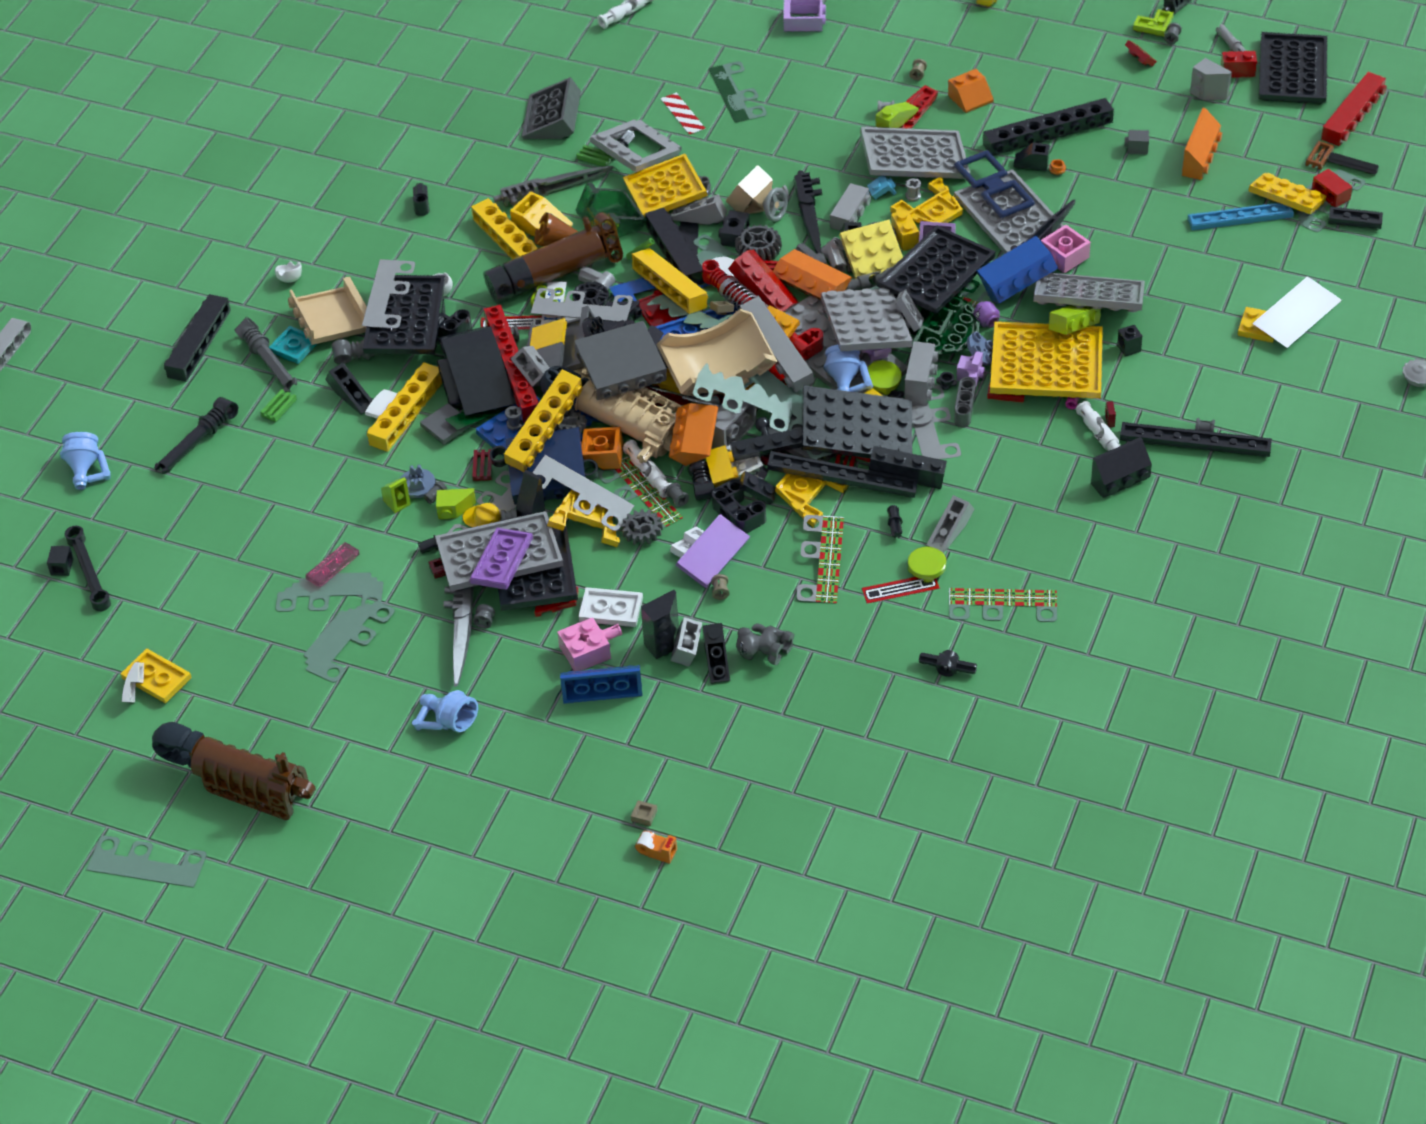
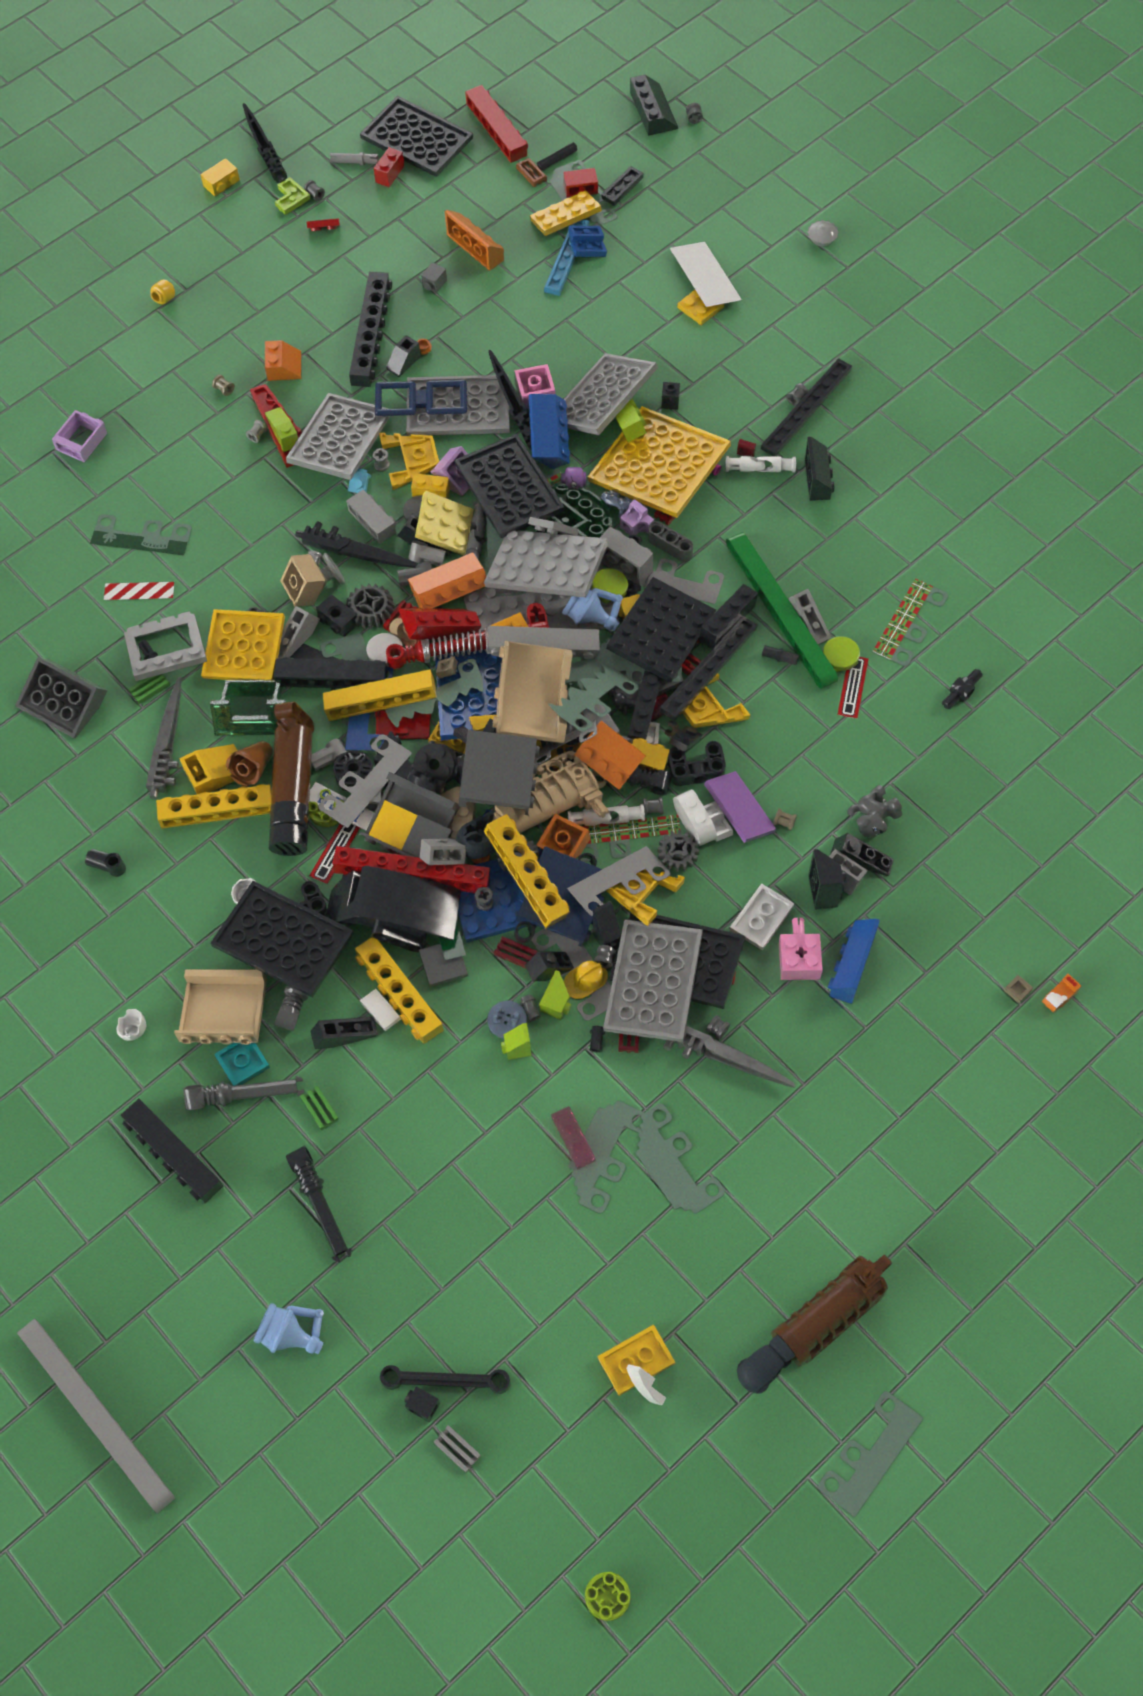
camera: 65 degrees left, 15 degrees up
light grey piece [362,259,415,328] -> none
light blue piece [412,690,479,732] -> none
medium lavender tile [470,527,533,590] -> none
bright green piece [626,238,654,260] -> none
piece [797,515,844,603] -> none
light grey slope [1190,58,1232,100] -> none
none -> light grey tile [433,1425,481,1473]
none -> black slope [525,952,574,982]
none -> blue slope [569,226,607,257]
none -> white brick [673,789,717,847]
none -> green beam [726,532,838,689]

